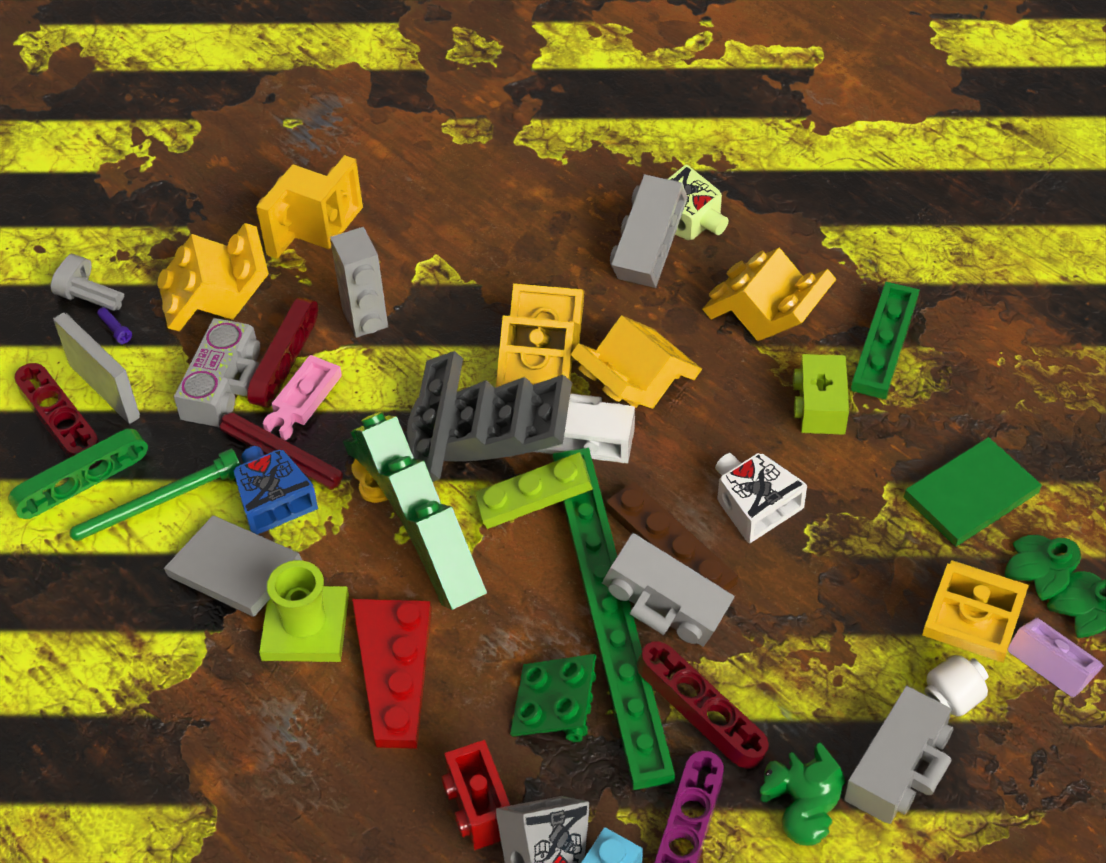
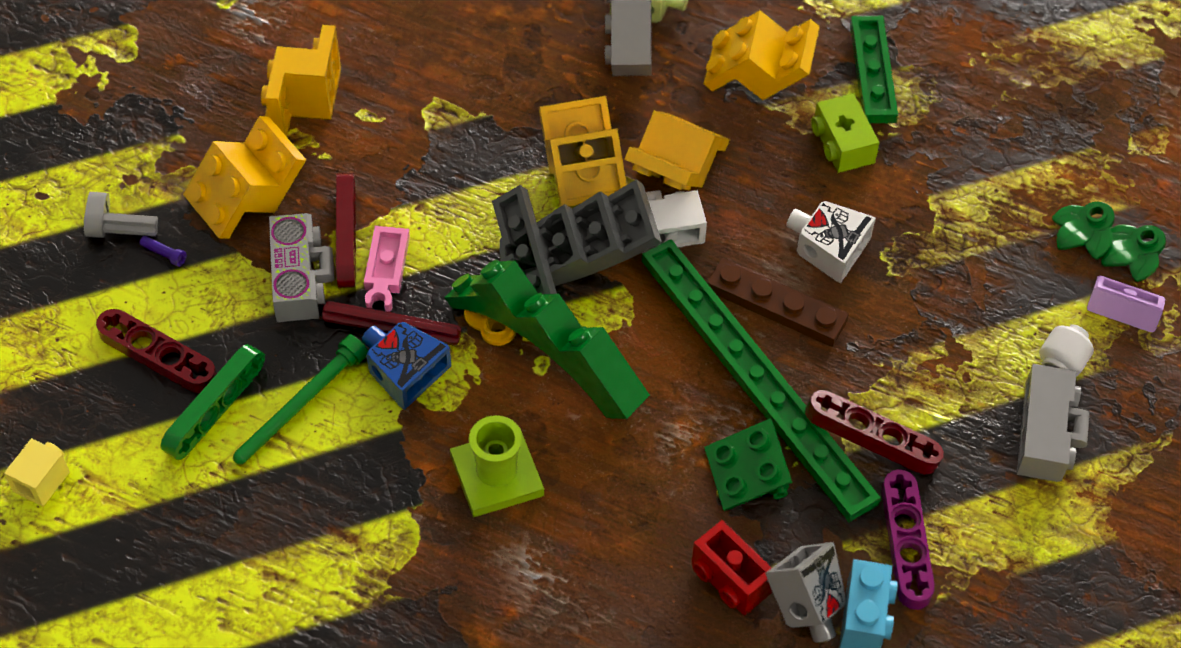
camera: 25 degrees left, 5 degrees up
tile [53,312,140,424] -> none
light grey tile [164,515,302,617] -> none
light grey brick [330,227,388,338] -> none
red wing [352,599,432,749] -> none
lime plate [475,452,593,529] -> none
light grey piece [602,533,735,647] -> none
green animal [760,742,846,846] -> none
green tile [904,437,1042,547] -> none
yellow bracket [922,560,1029,663] -> none

